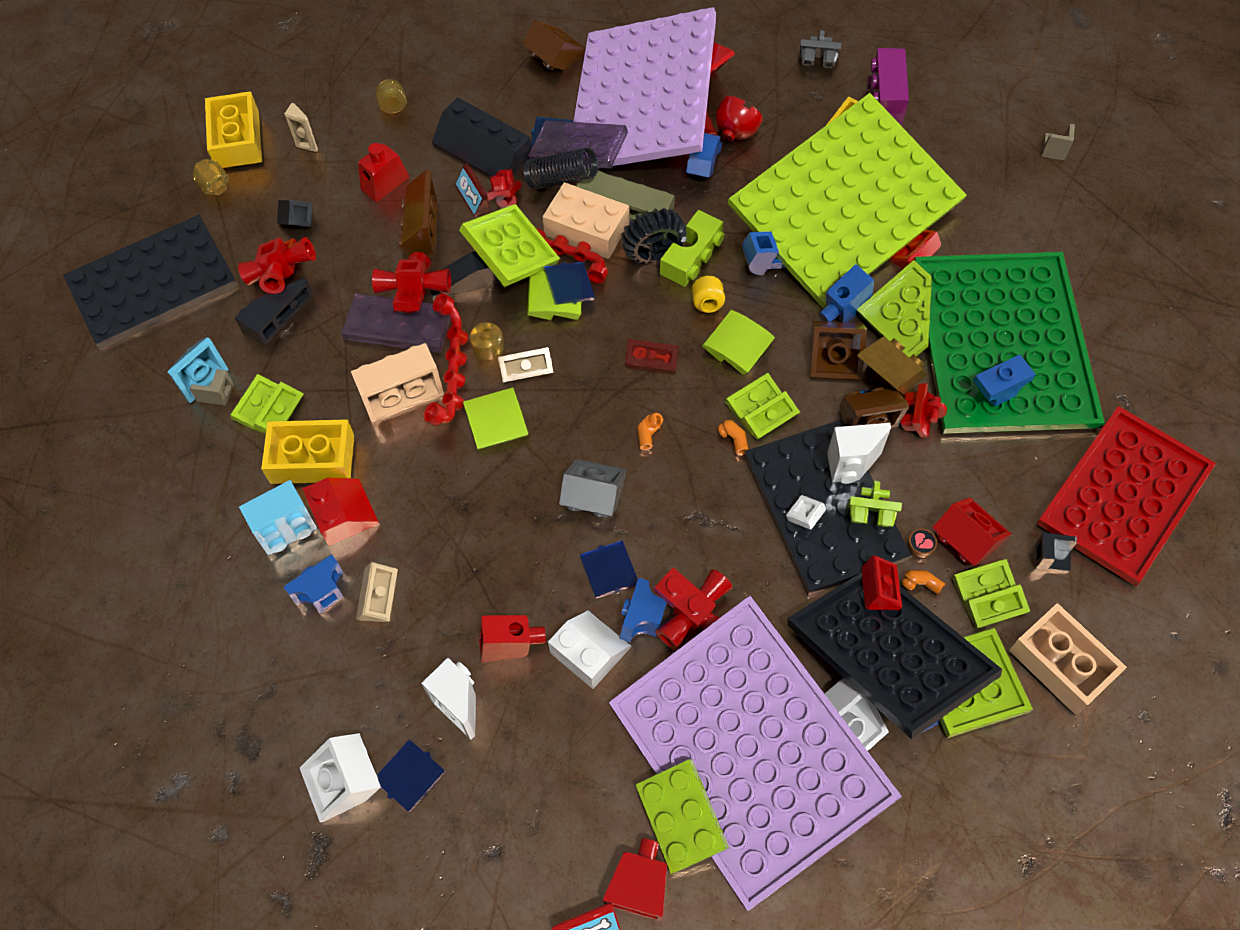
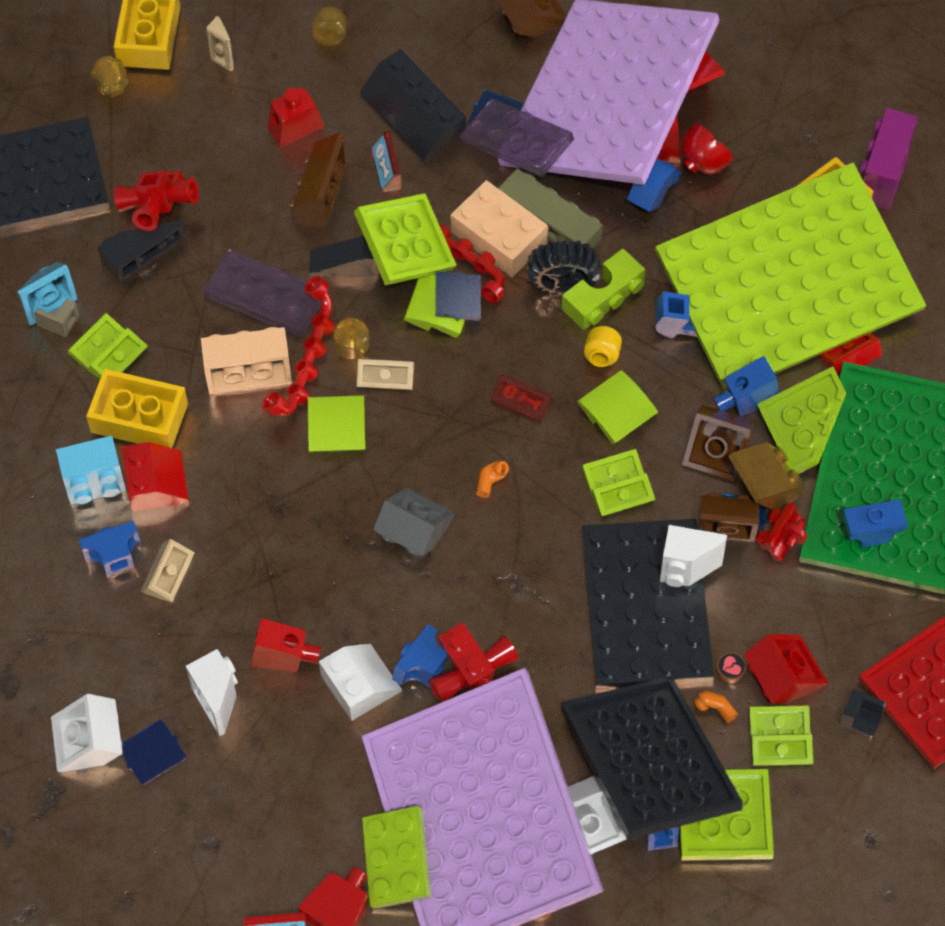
camera: 15 degrees right, 0 degrees up
black panel [277,200,312,227] -> none
red brick [372,252,452,313] -> none
red hips [487,169,522,209] -> none
black piece [523,147,598,190] -> none
clear blue piece [580,540,638,599] -> none
orange arm [718,420,748,455] -> none
white tile [786,495,826,530] -> none
dark grey hips [799,30,842,68] -> none
lime hips [847,481,902,528] -> none
red slope [862,555,902,610] -> none
light nougat brick [1009,603,1127,715] -> none

